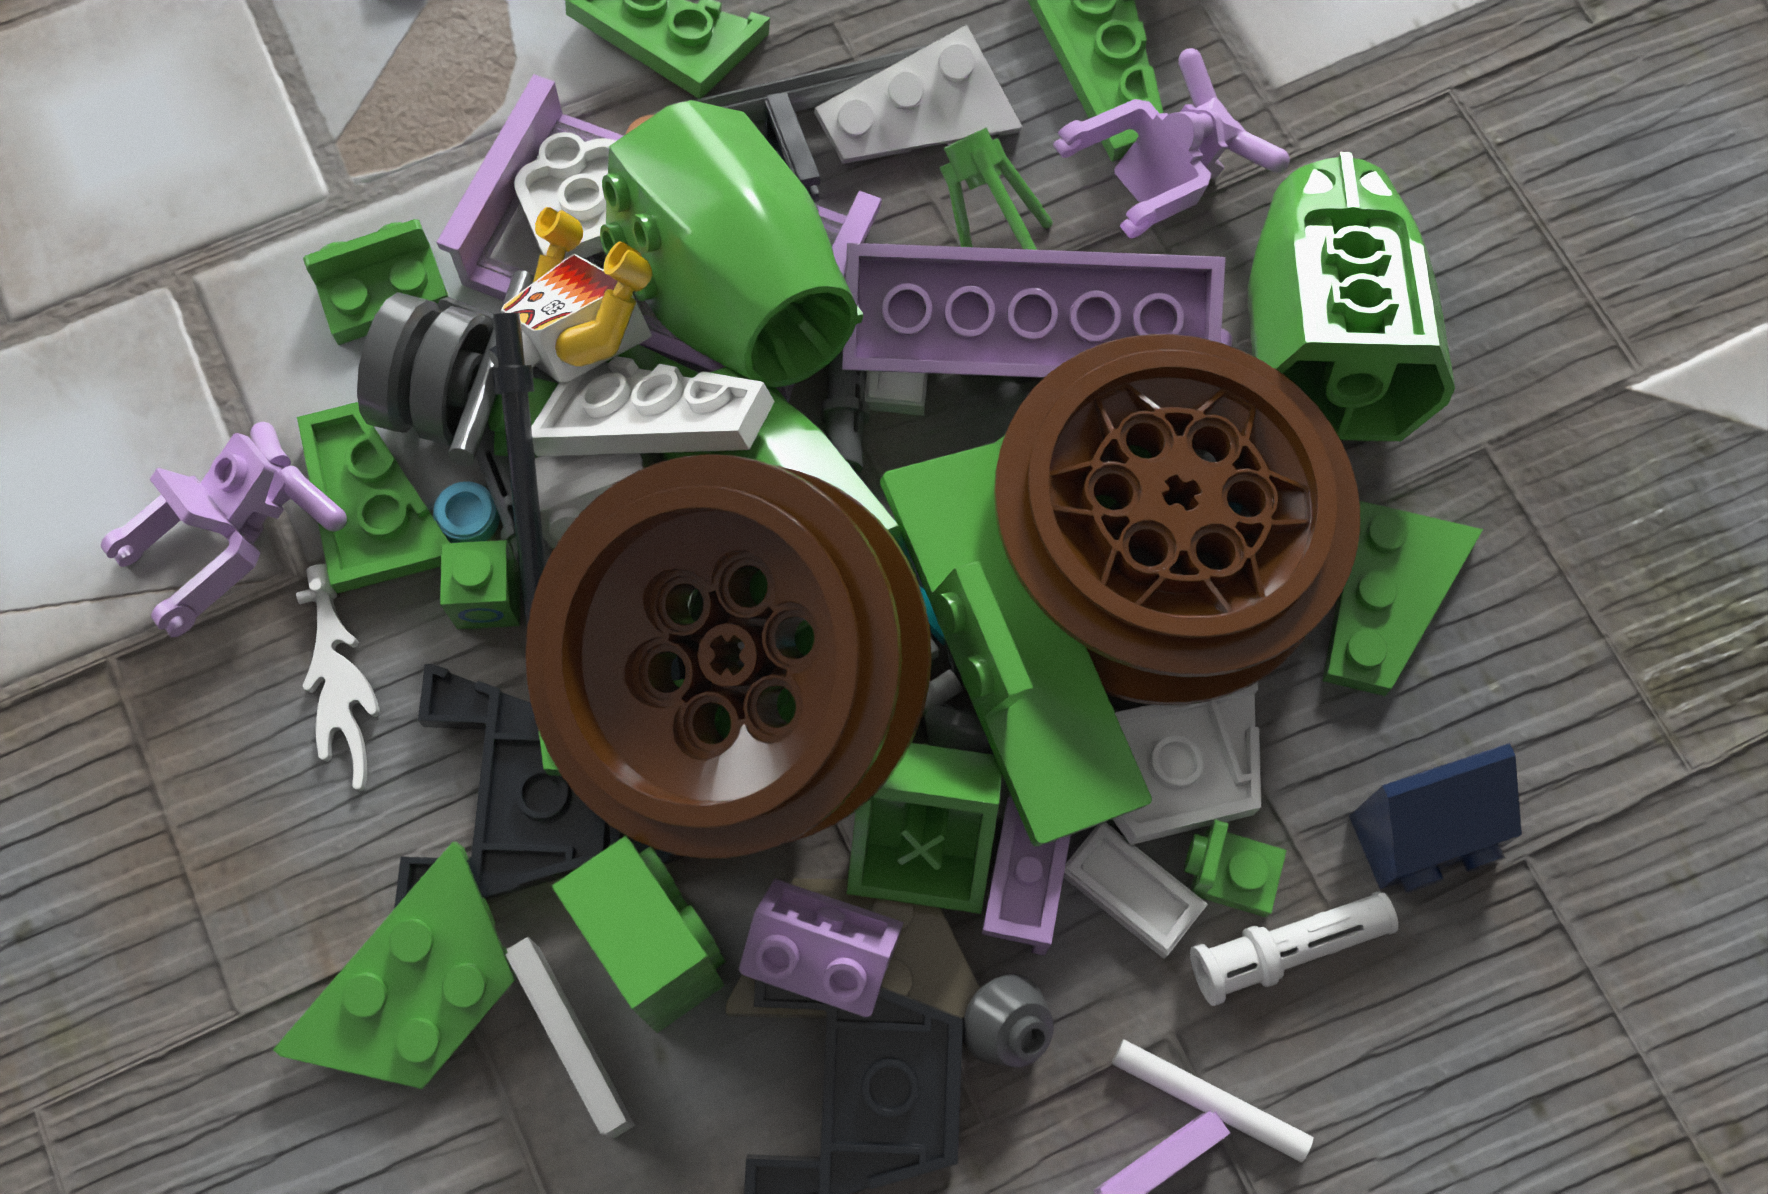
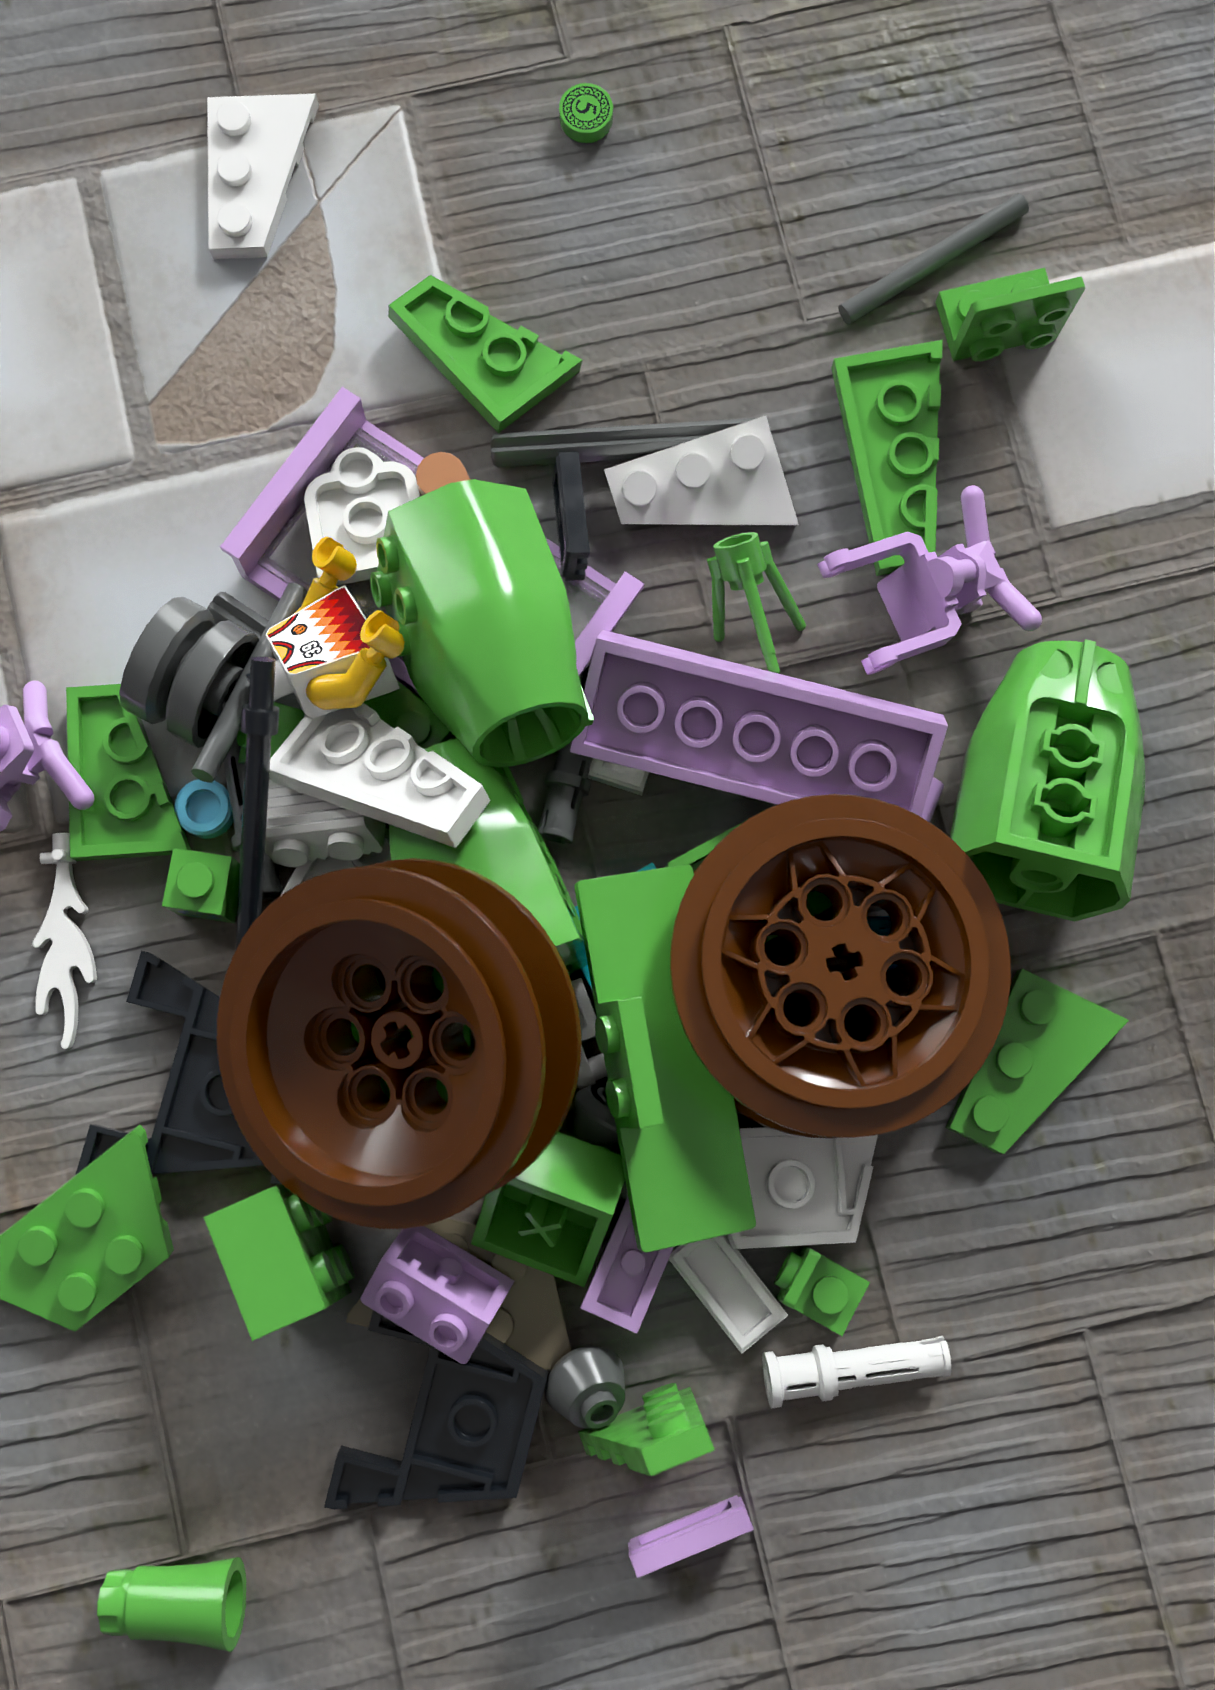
camera: 10 degrees right, 10 degrees up
bright green bracket [303,219,449,345] -> none
white tile [506,937,635,1138] -> none
white bar [1112,1039,1313,1163] -> none
dark blue slope [1349,743,1522,893] -> none
none -> bright green wing [578,1383,715,1476]

